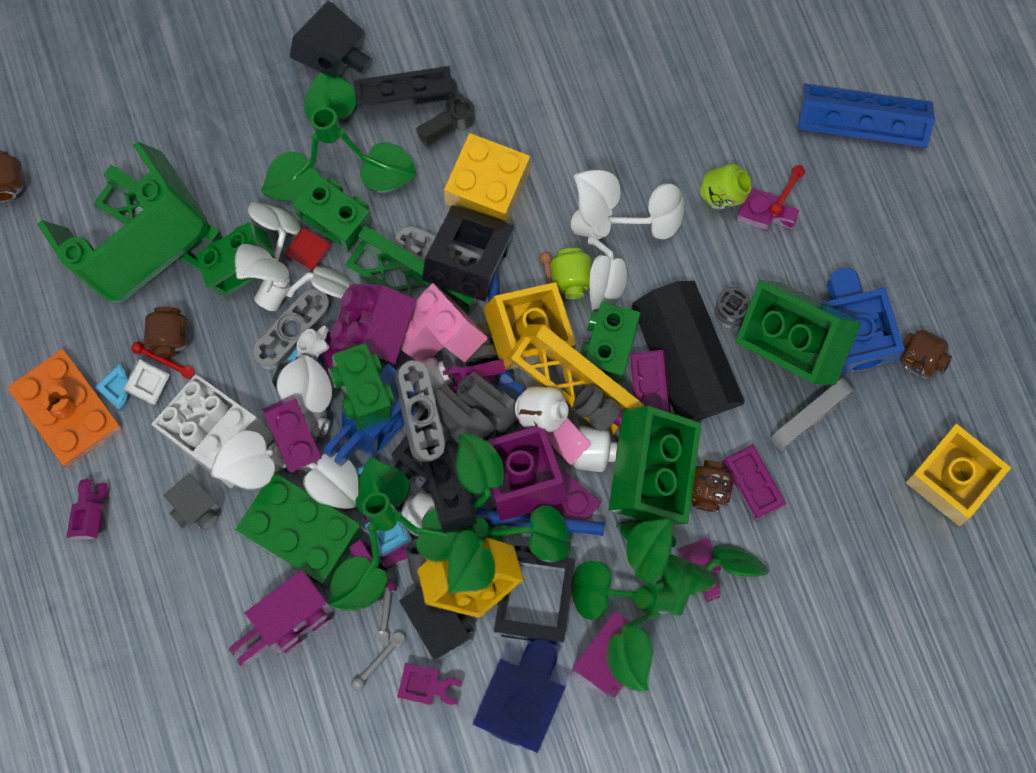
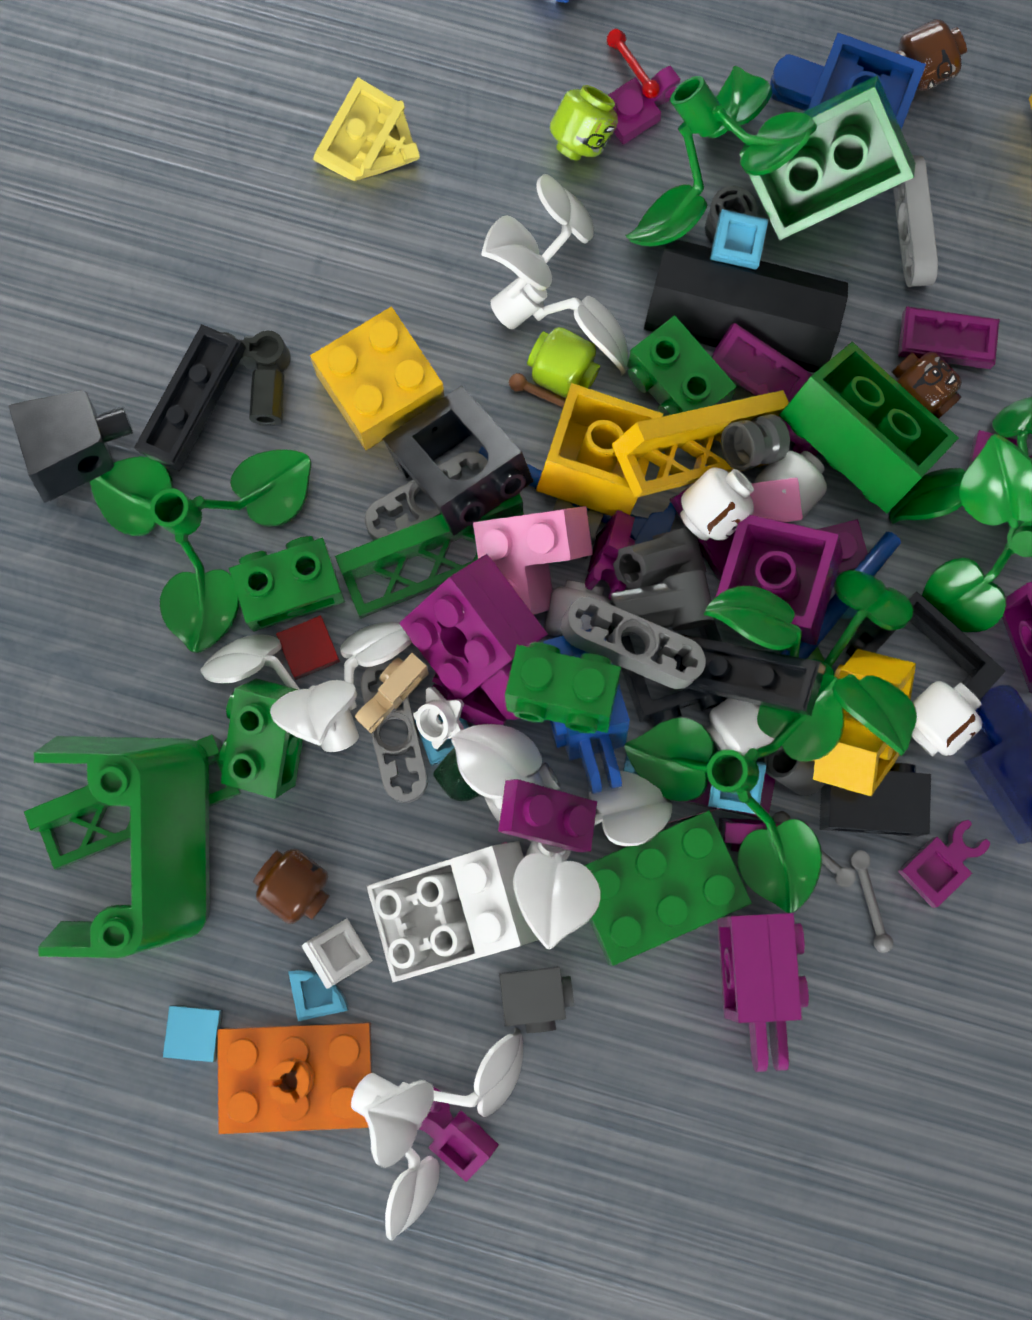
camera: 60 degrees left, 5 degrees up
red hinge [131,341,195,380] -> none
none -> medium azure tile [163,1005,222,1062]
none -> light yellow slope [313,77,420,181]
none -> white plant [351,1027,523,1241]
none -> tan plate [354,653,429,734]
none -> green plant [625,66,817,246]
none -> medium azure tile [710,209,769,270]
none -> white head [912,681,982,757]

